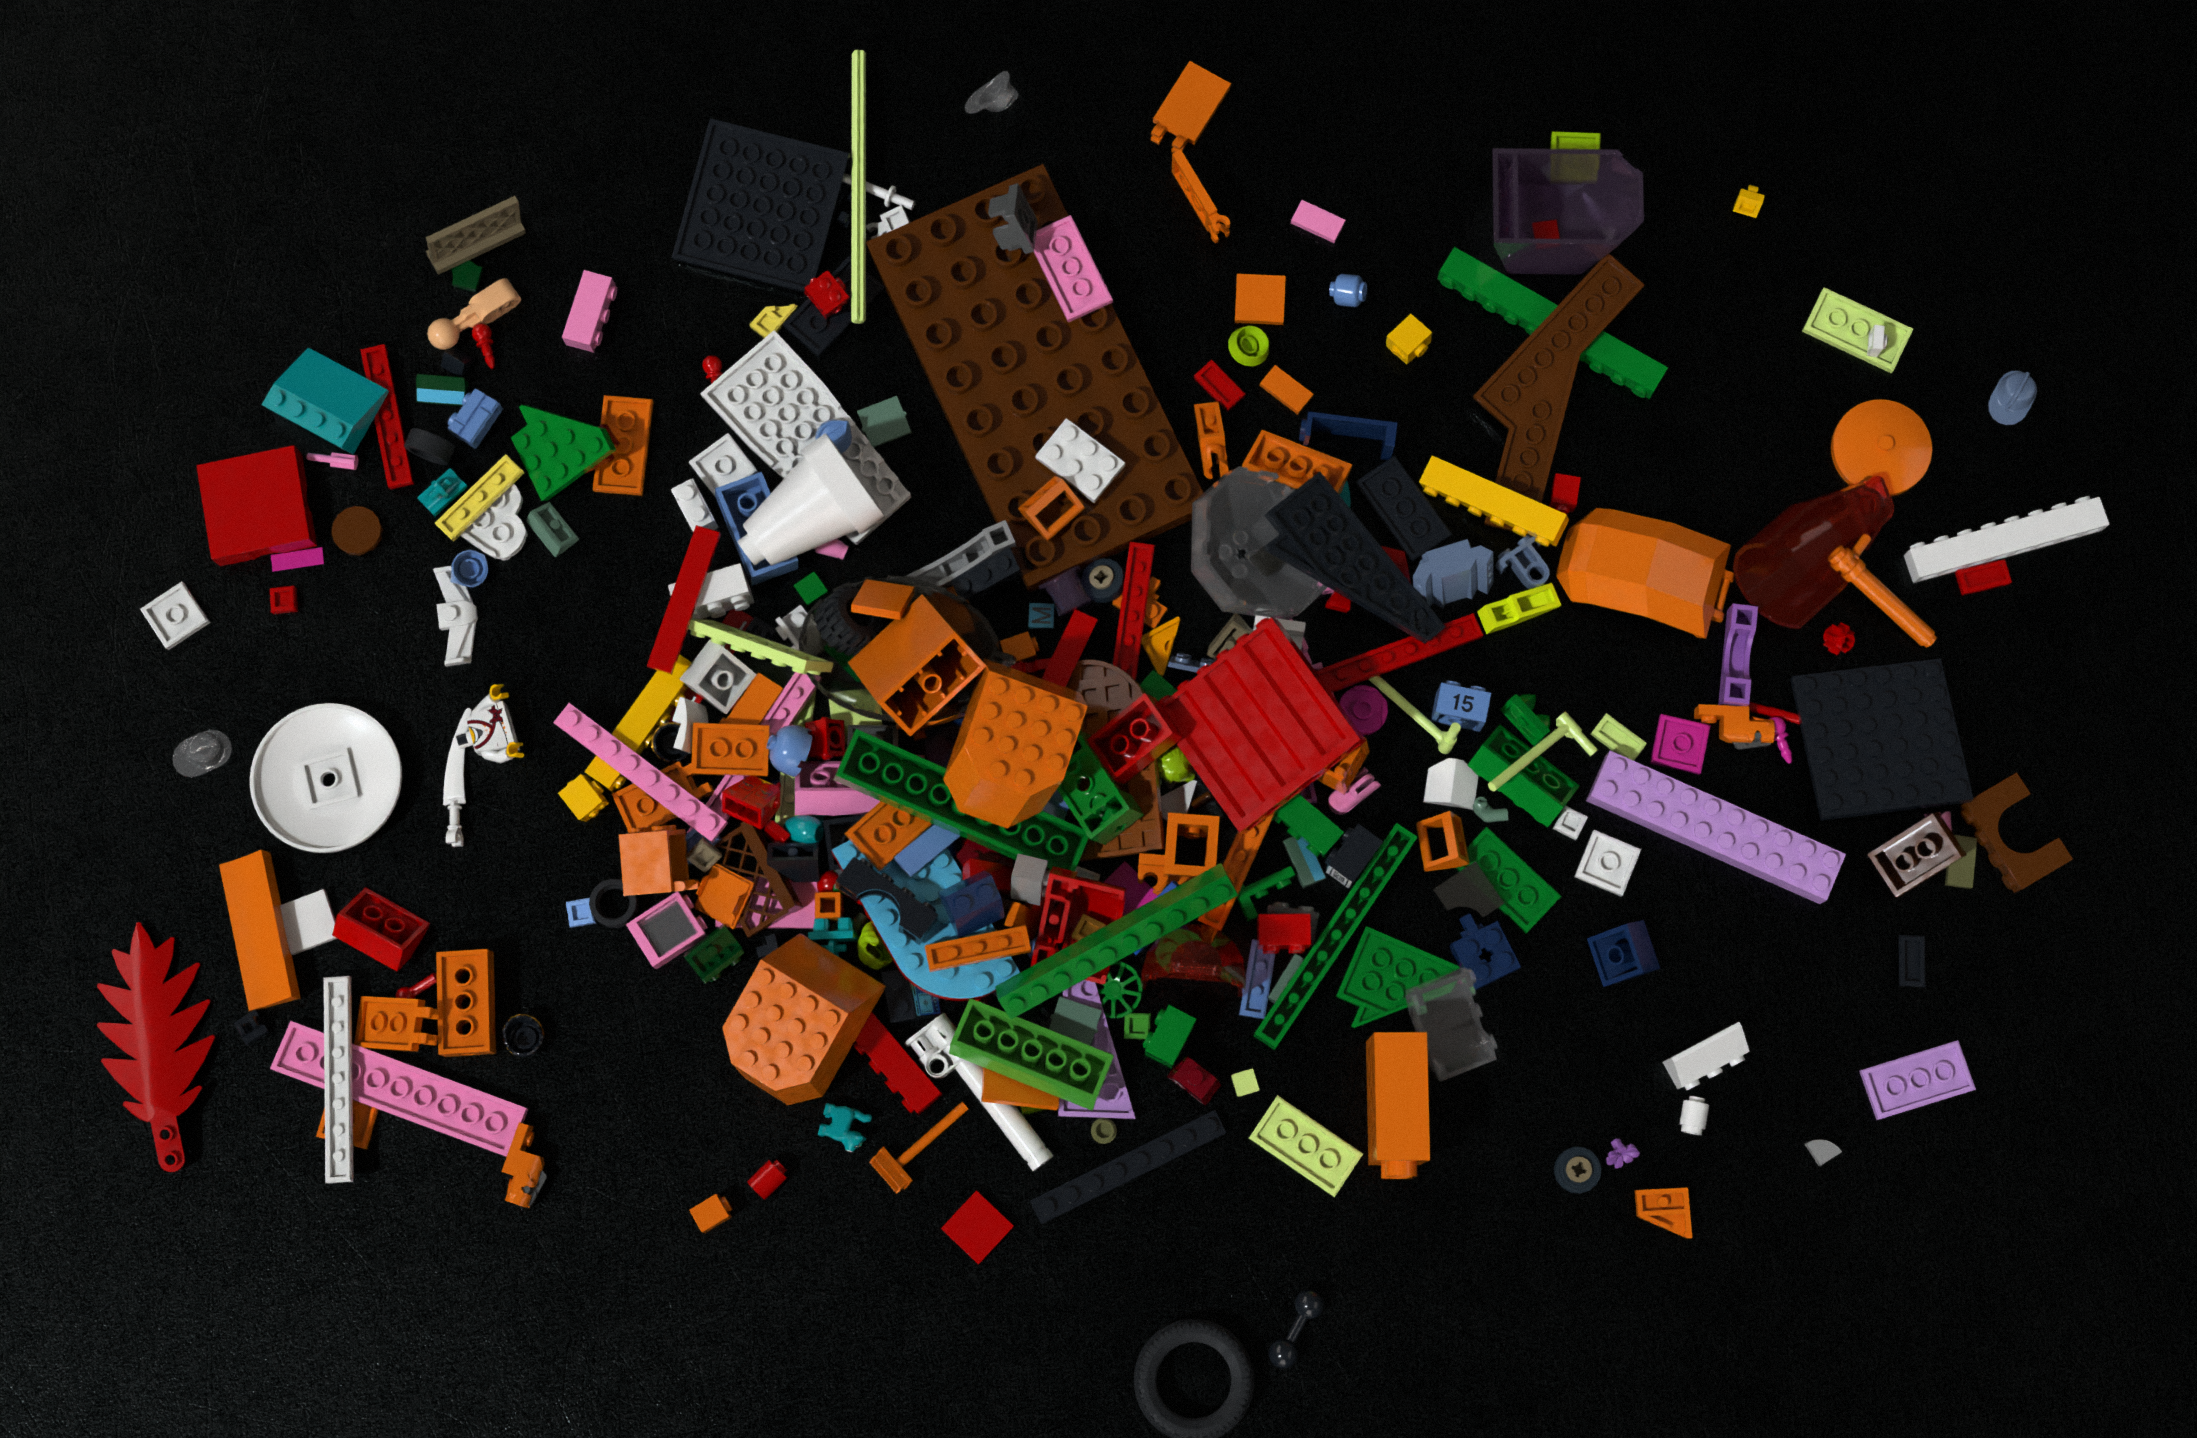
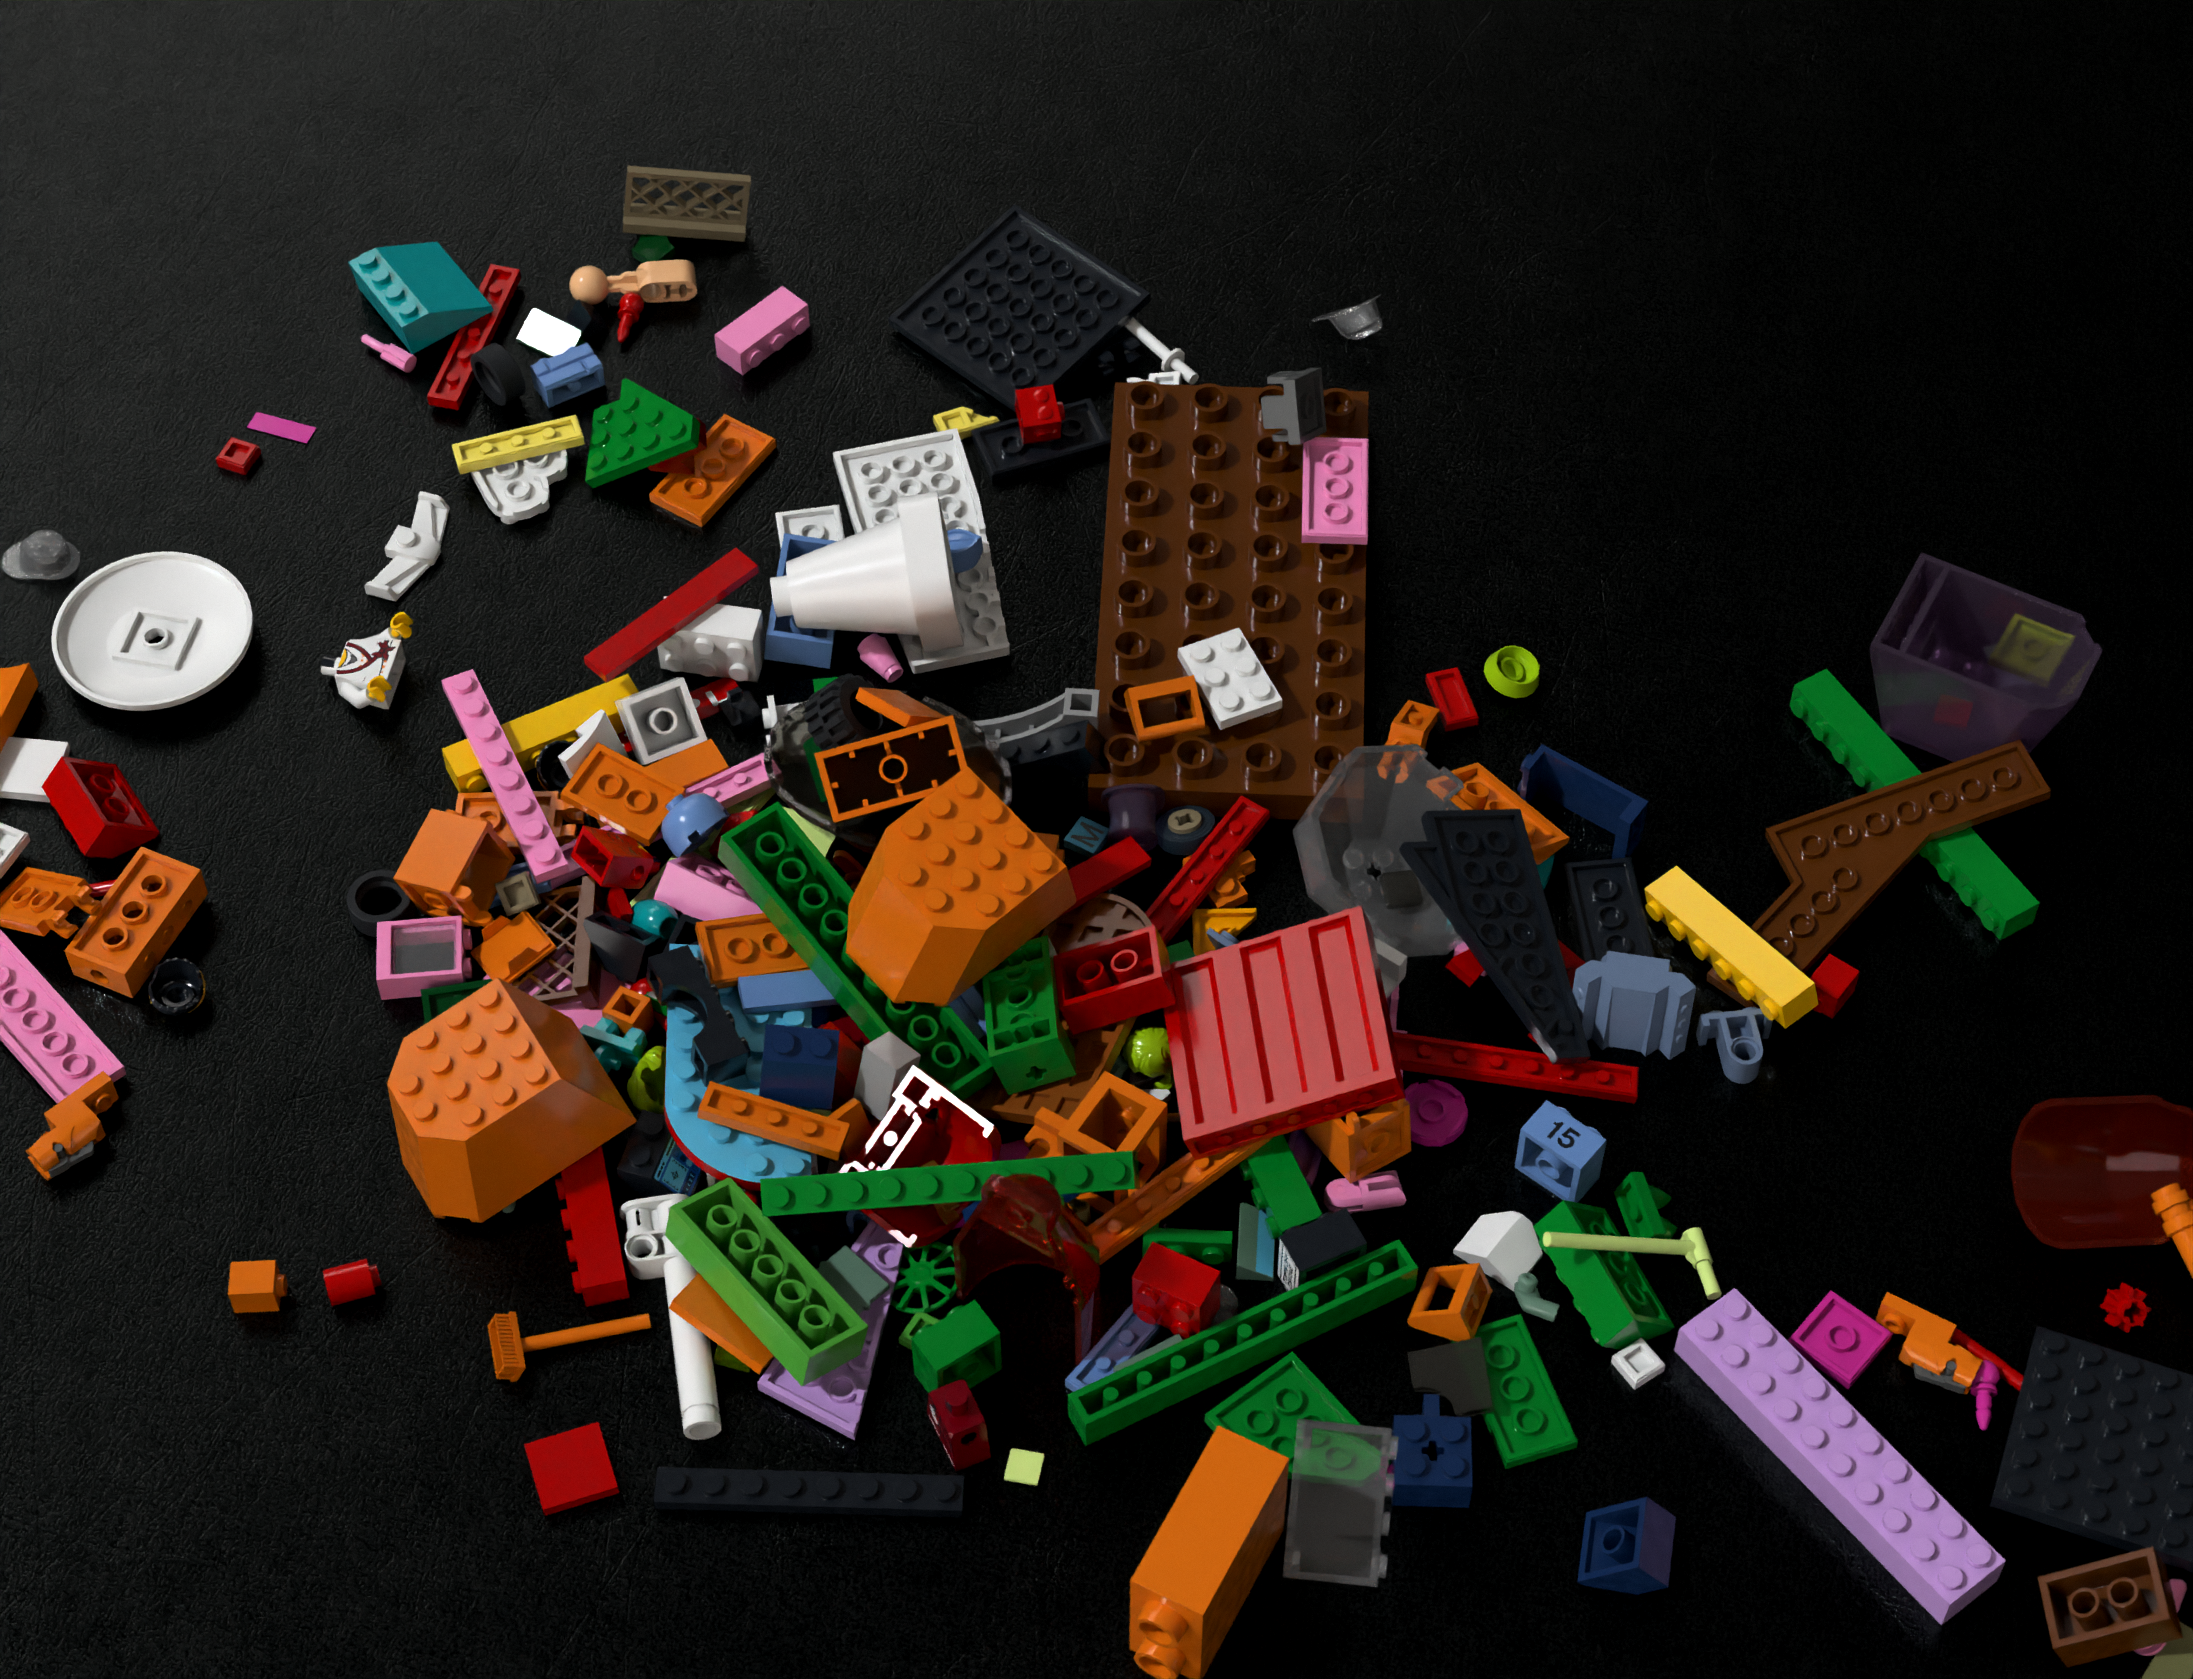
camera: 25 degrees right, 25 degrees down
white tile [140,581,211,650] -> none
red tile [196,445,317,566] -> none
reddish brown tile [332,506,383,556] -> none
teal hips [417,468,468,516] -> none
white sword [443,708,472,847] -> none
medium blue hat [450,550,488,587] -> none
sand green slope [526,502,579,557] -> none
yellow head [558,774,609,822] -> none
light blue tile [566,898,596,928] -> none
white brick [671,478,718,532] -> none
yellowish green plate [688,618,834,675] -> none
red bar [702,355,723,384] -> none
teal animal [818,1103,872,1152] -> none
yellowish green axle [851,50,866,324] -> none
sand green piece [857,396,912,448] -> none
olive plate [1091,1118,1117,1144] -> none
orange tile [1151,61,1231,153] -> none
orange tile [1172,149,1230,243] -> none
orange tile [1235,274,1286,325] -> none
yellowish green tile [1249,1095,1363,1197] -> none
orange tile [1260,365,1314,415] -> none
bright pink tile [1291,200,1345,243] -> none
medium blue head [1330,274,1367,307] -> none
yellowish green bar [1368,676,1461,754] -> none
yellow head [1386,314,1432,365] -> none
neon yellow slope [1477,583,1561,634] -> none
orange windscreen [1556,508,1735,639] -> none
white tile [1574,830,1641,896] -> none
yellowish green tile [1590,713,1647,761] -> none
medium lavender arch [1718,603,1758,706] -> none

